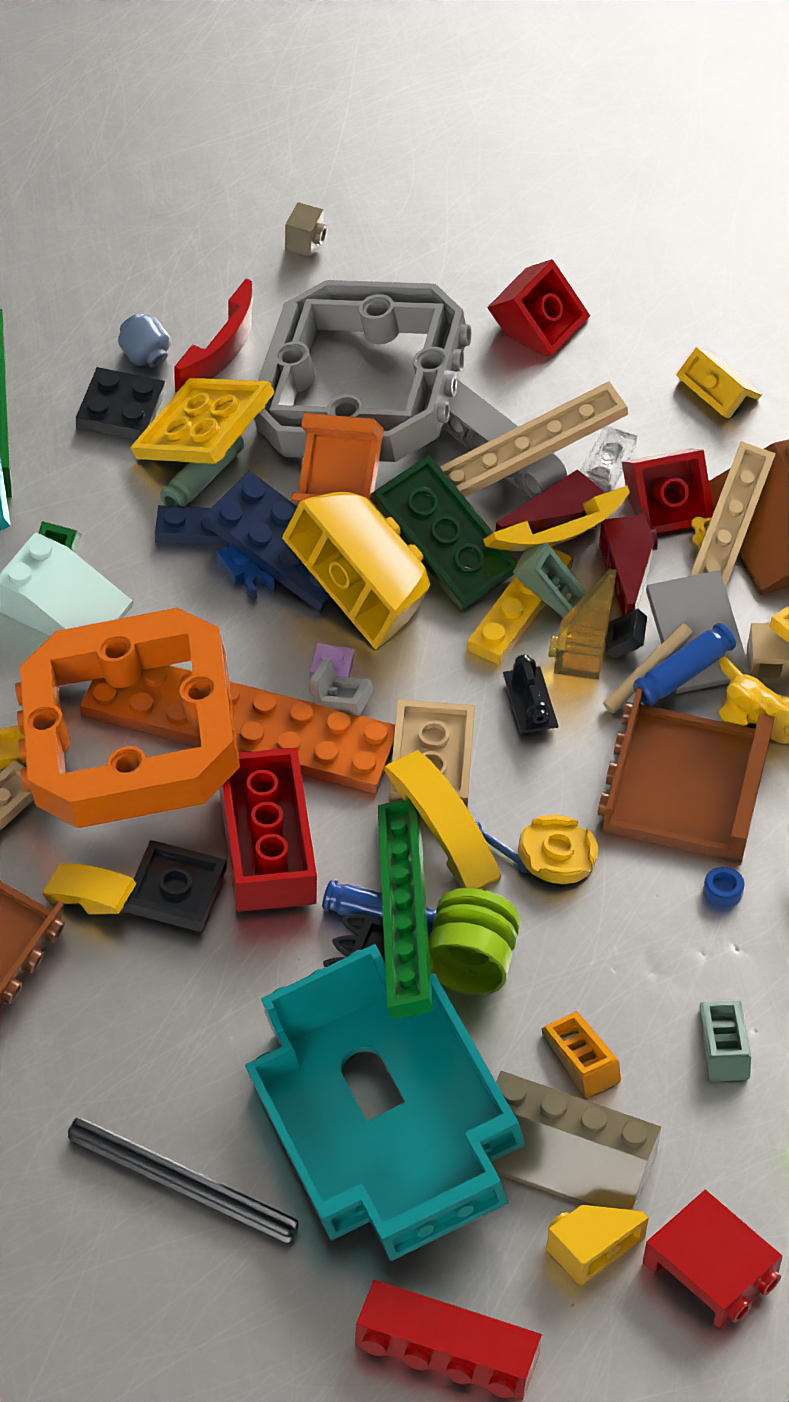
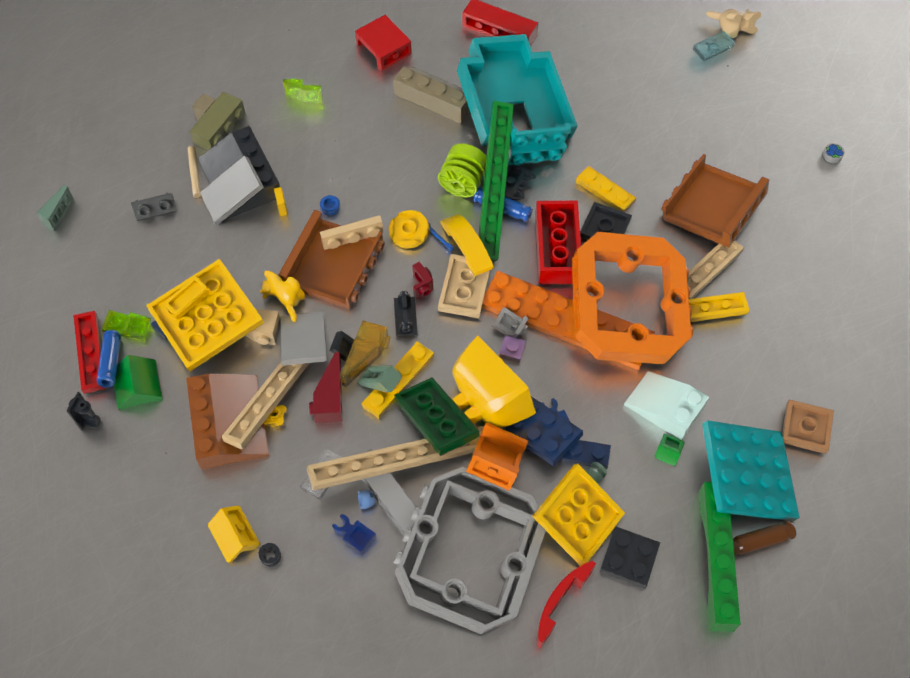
camera: 170 degrees left, 10 degrees up
yellow slope [42,863,137,914] -> none
black axle [68,1117,299,1243] -> none
sand blue head [118,313,171,367] -> none
yellow slope [483,486,630,551] -> none
red slope [487,259,591,357] -> none
dark red slope [495,469,605,537] -> none
light orange slope [541,1011,621,1098] -> none
yellow slope [546,1205,649,1286] -> none
tan bar [603,623,694,714] -> none
red slope [622,448,714,534] -> none
blue axle [633,623,736,706] -> none
sand green slope [700,1001,751,1082] -> none
none -> black bush [258,543,281,567]
none -> tan plate [320,215,384,250]
none -> clear blue plate [332,514,376,555]
none -> dark red bracket [412,261,434,300]
none -> yellow plate [576,166,636,212]

